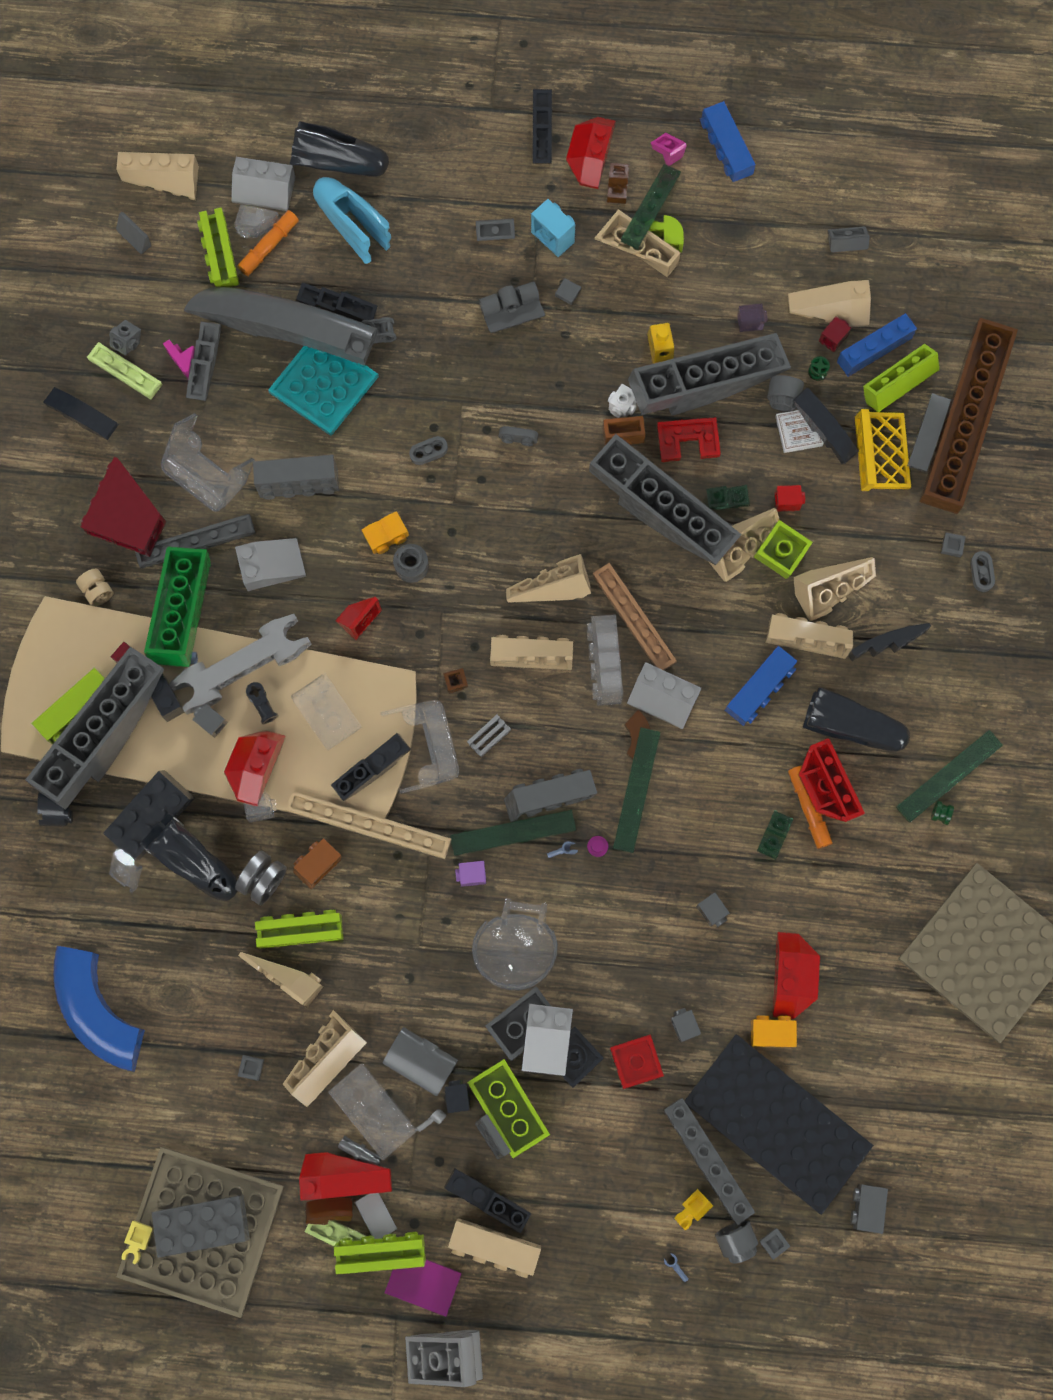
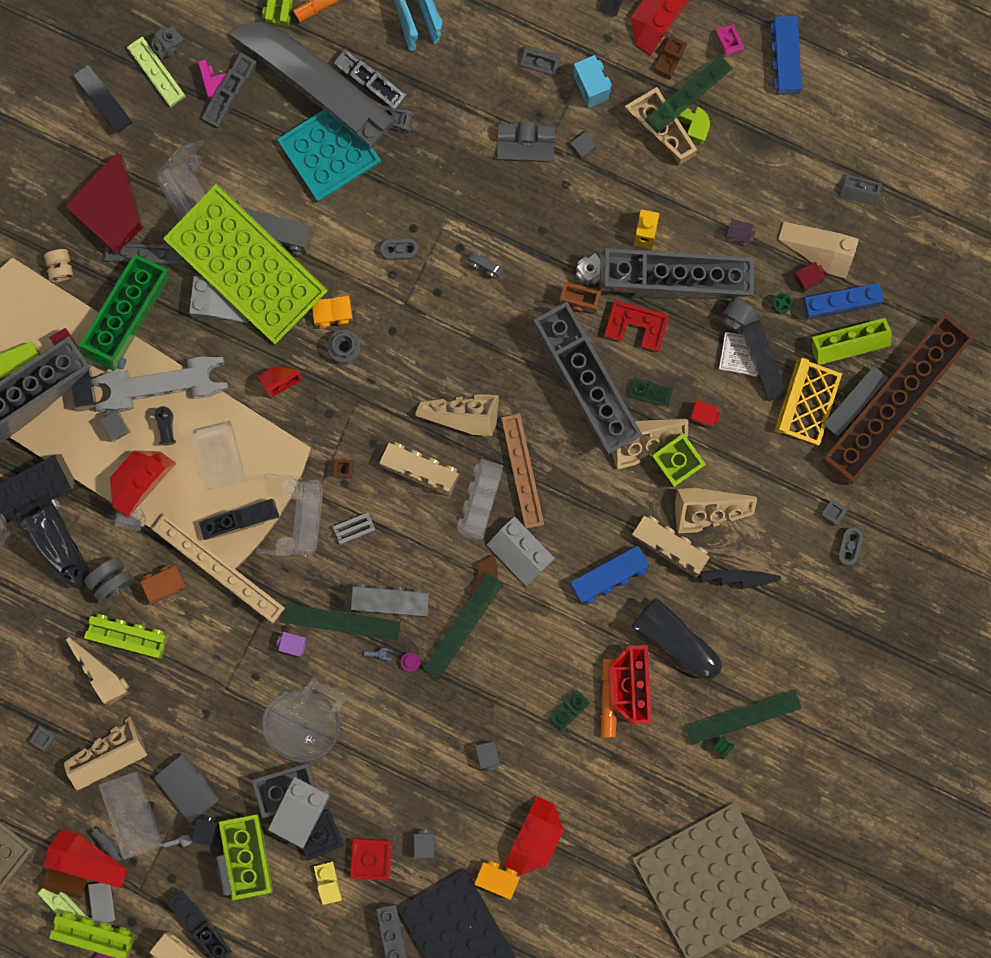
camera: 20 degrees right, 5 degrees up
none -> lime plate [163,183,328,344]
none -> light yellow slope [314,862,342,905]

